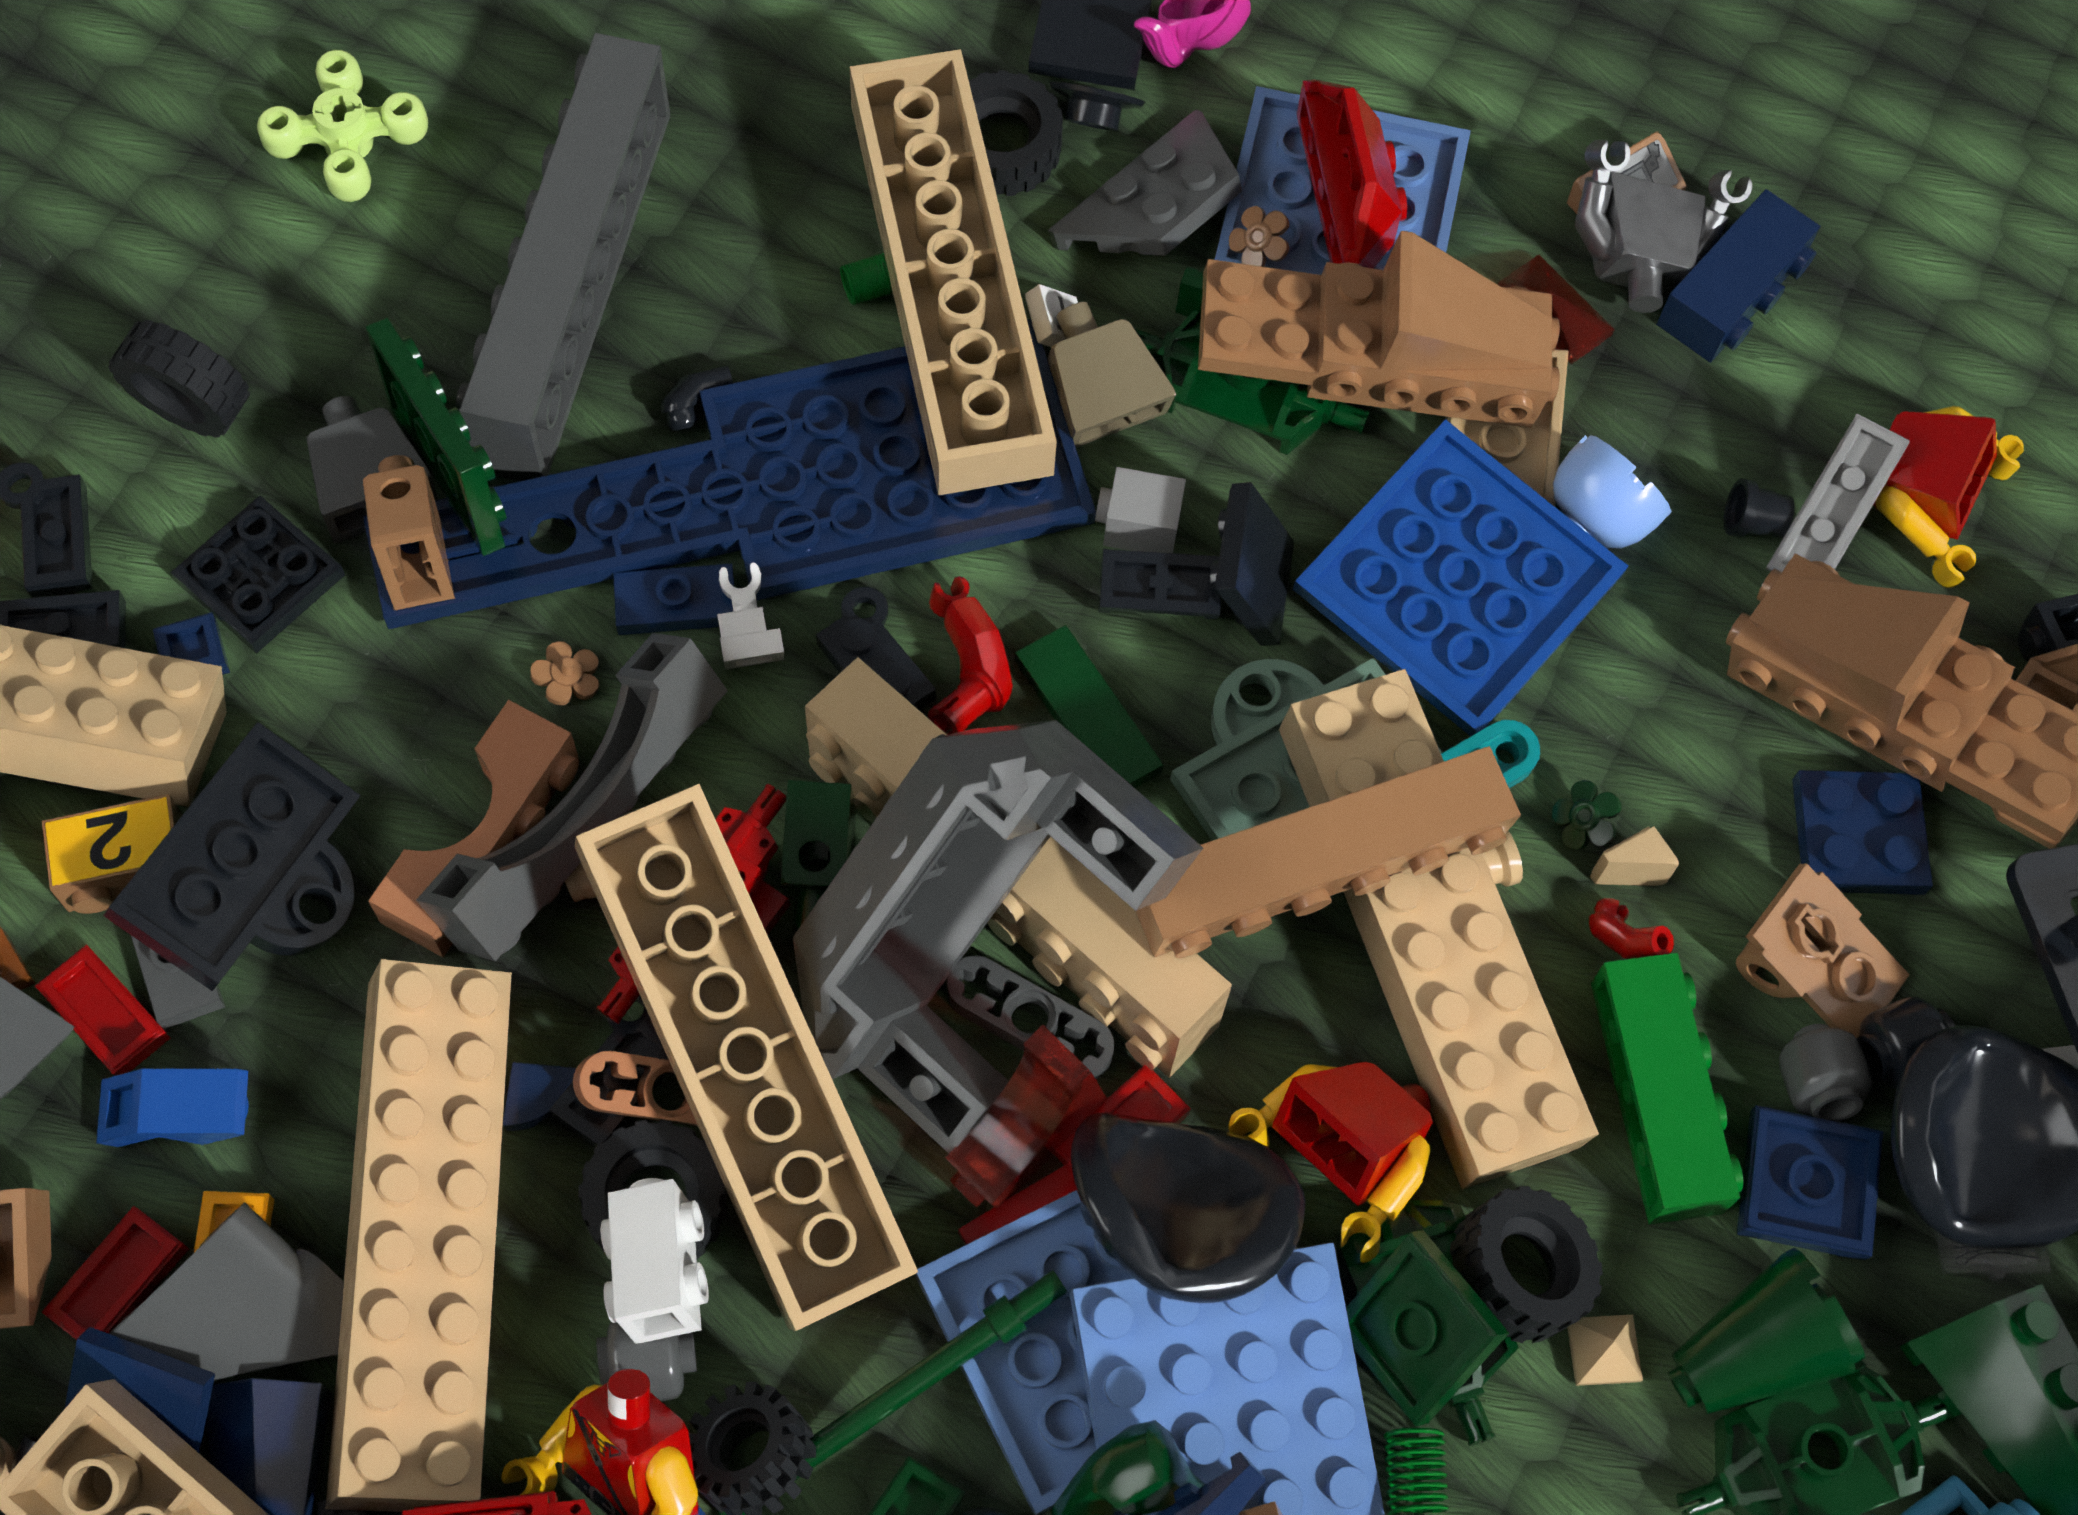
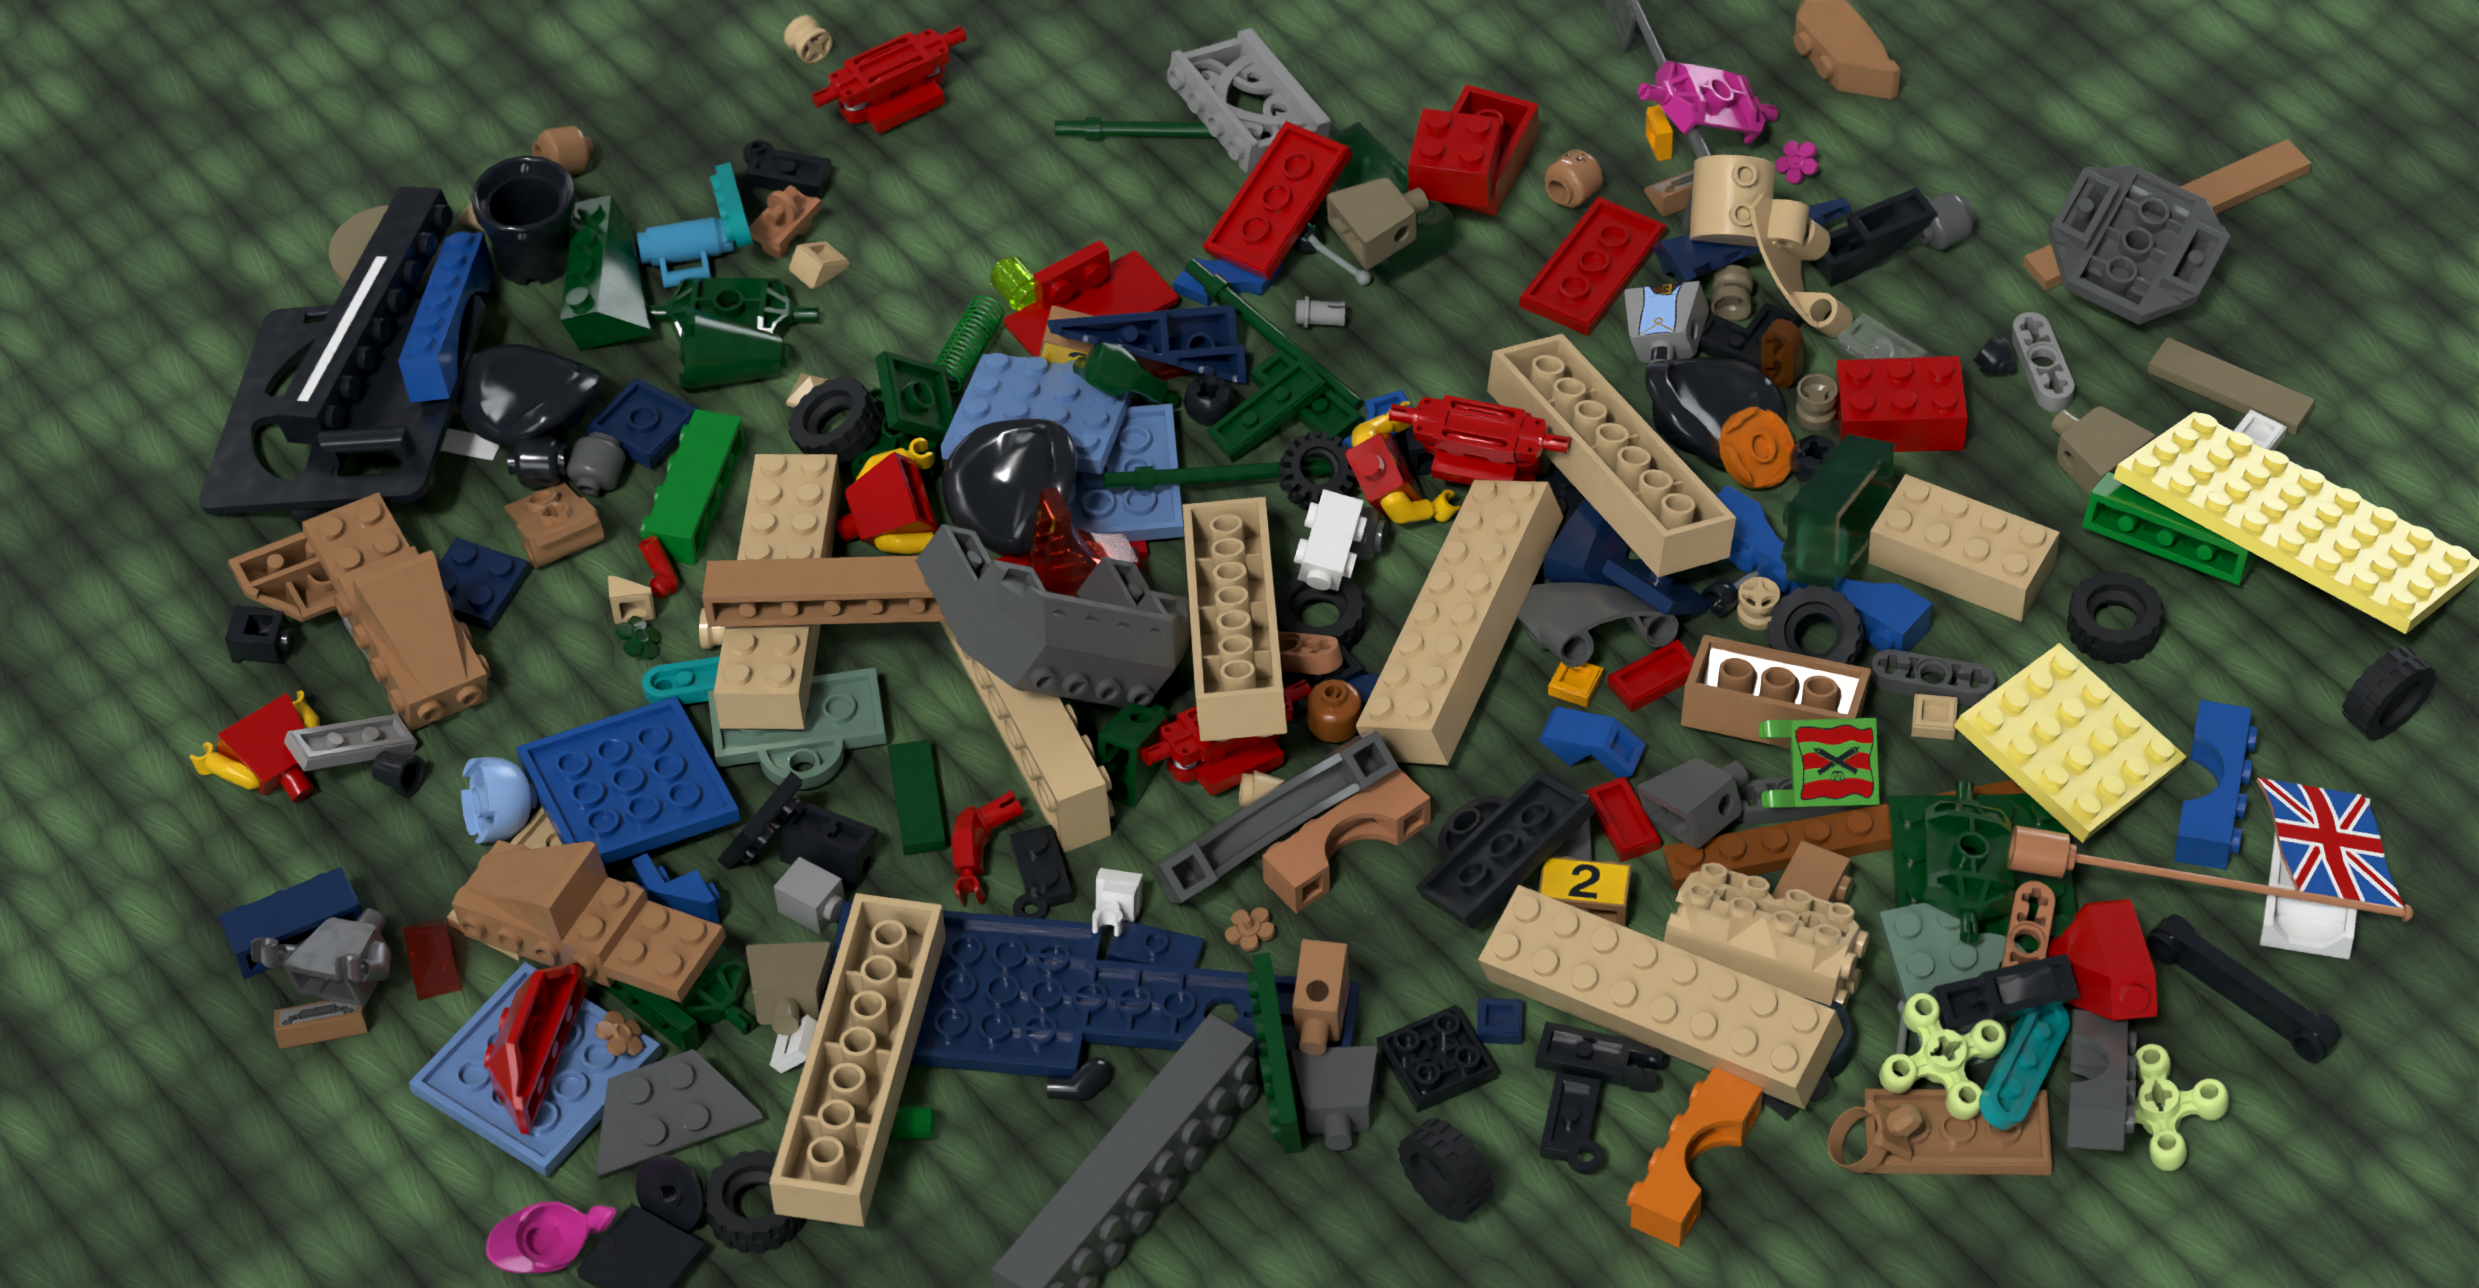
camera: 150 degrees left, 15 degrees down
none -> blue slope [631,853,722,925]
none -> dark orange head [1306,679,1362,743]

